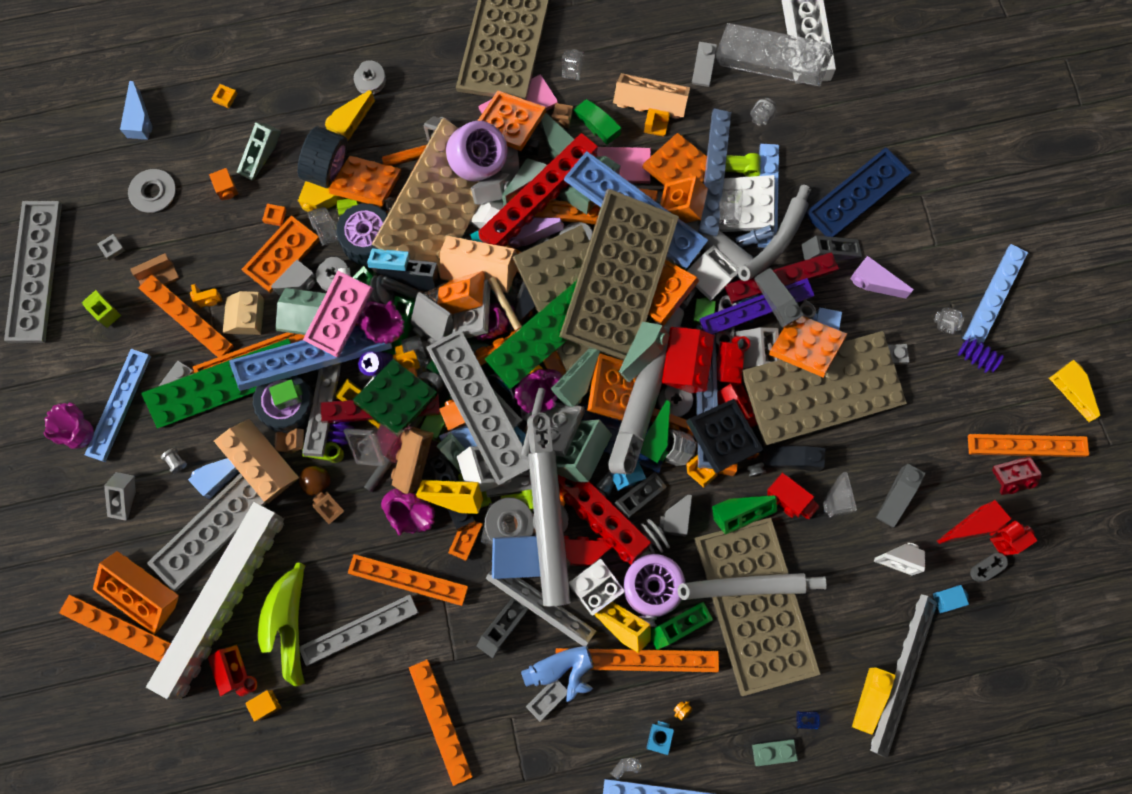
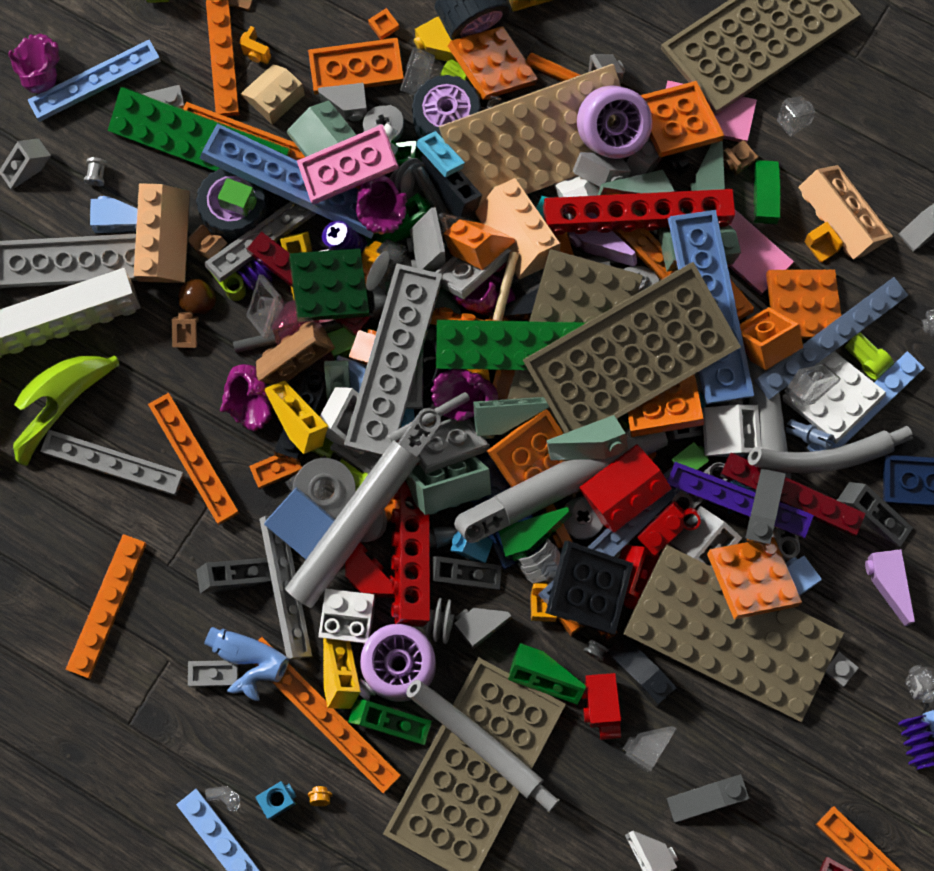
camera: 45 degrees right, 0 degrees up
none -> white sticker [366,251,389,291]

